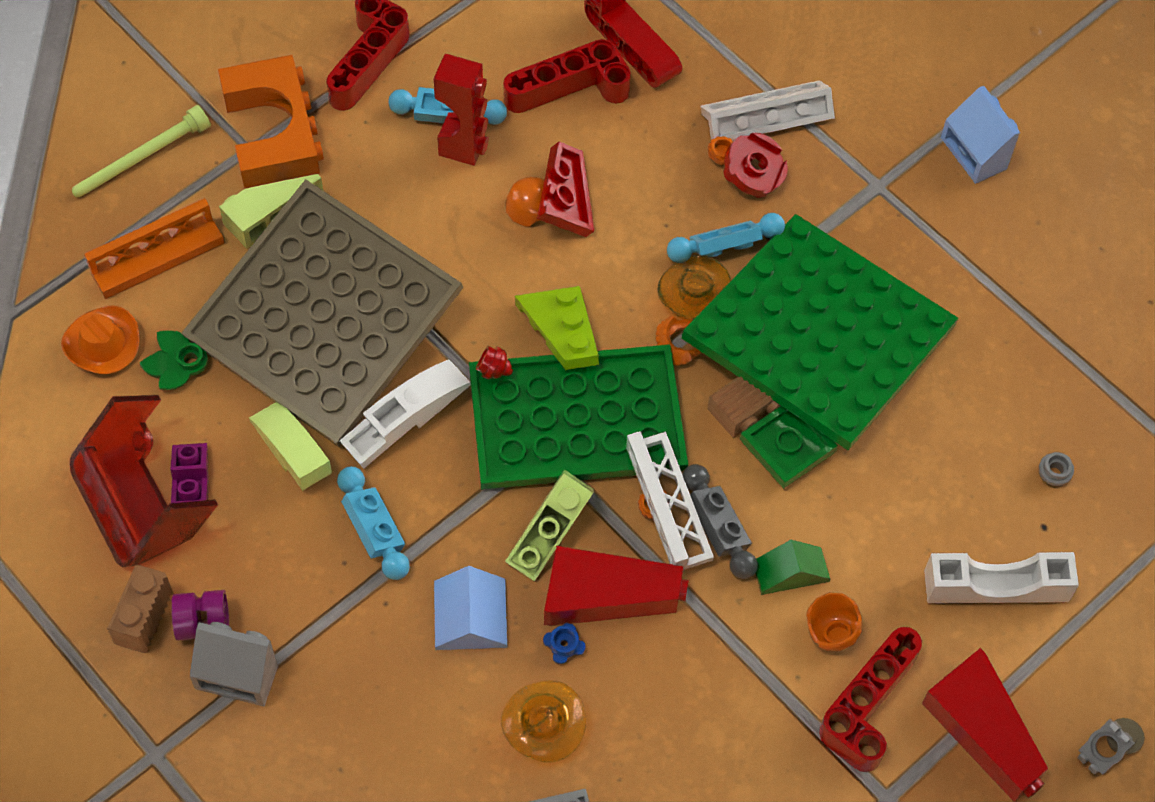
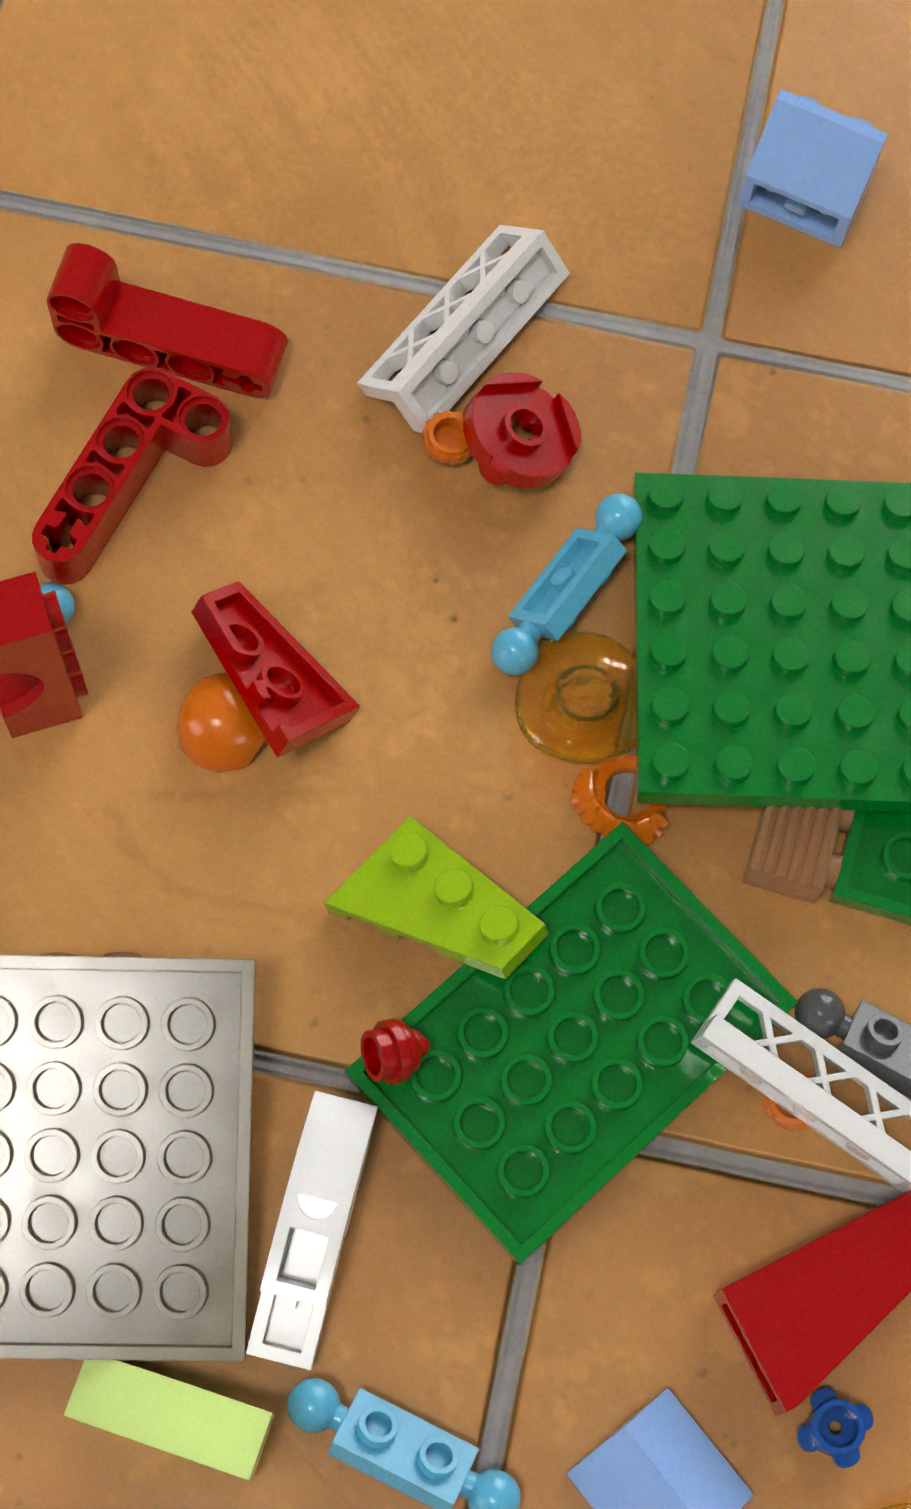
camera: 40 degrees left, 10 degrees up
yellowish green slope [505,470,593,581] -> none

